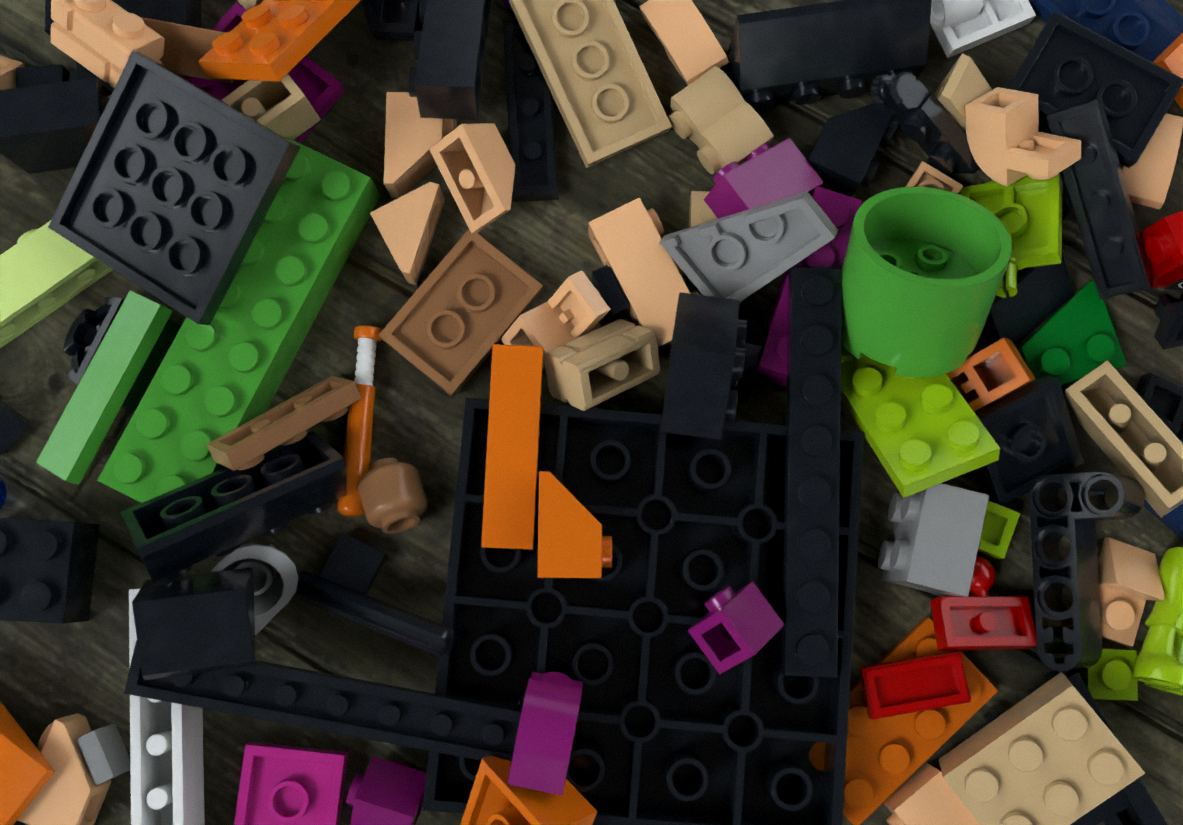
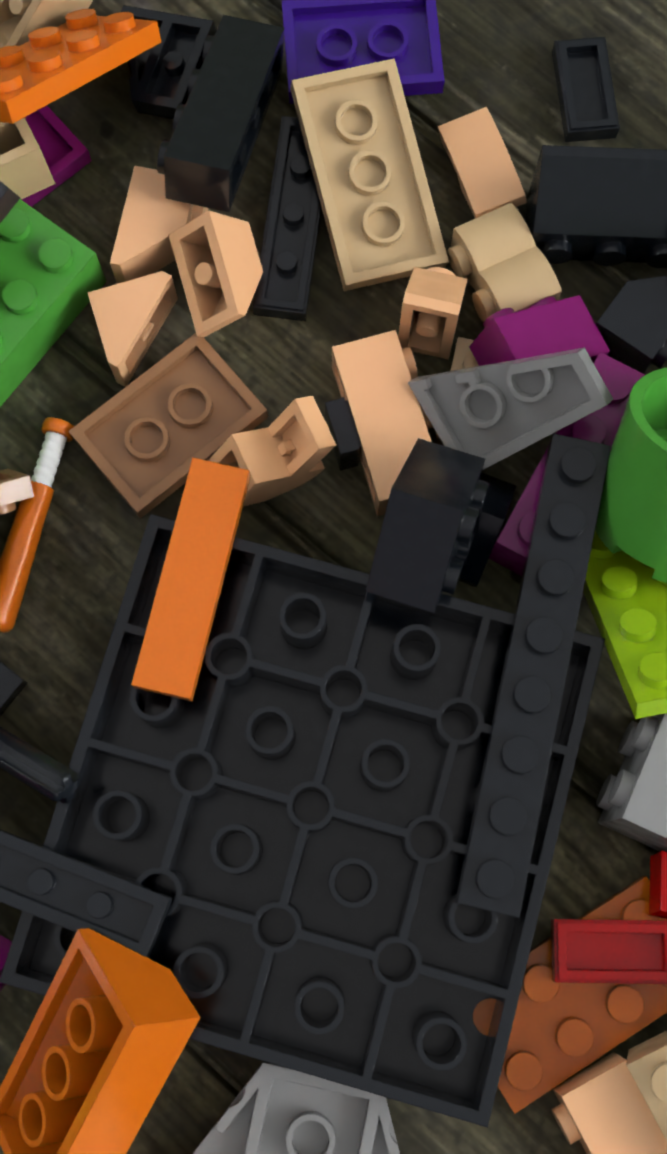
camera: 10 degrees right, 5 degrees down
medium nougat head [358,458,428,534] -> none
magenta brick [508,672,583,795] -> none
orange slope [538,471,612,578] -> none
tan brick [543,319,661,411] -> none
magenta brick [688,582,784,675] -> none
none -> light nougat slope [398,267,468,360]

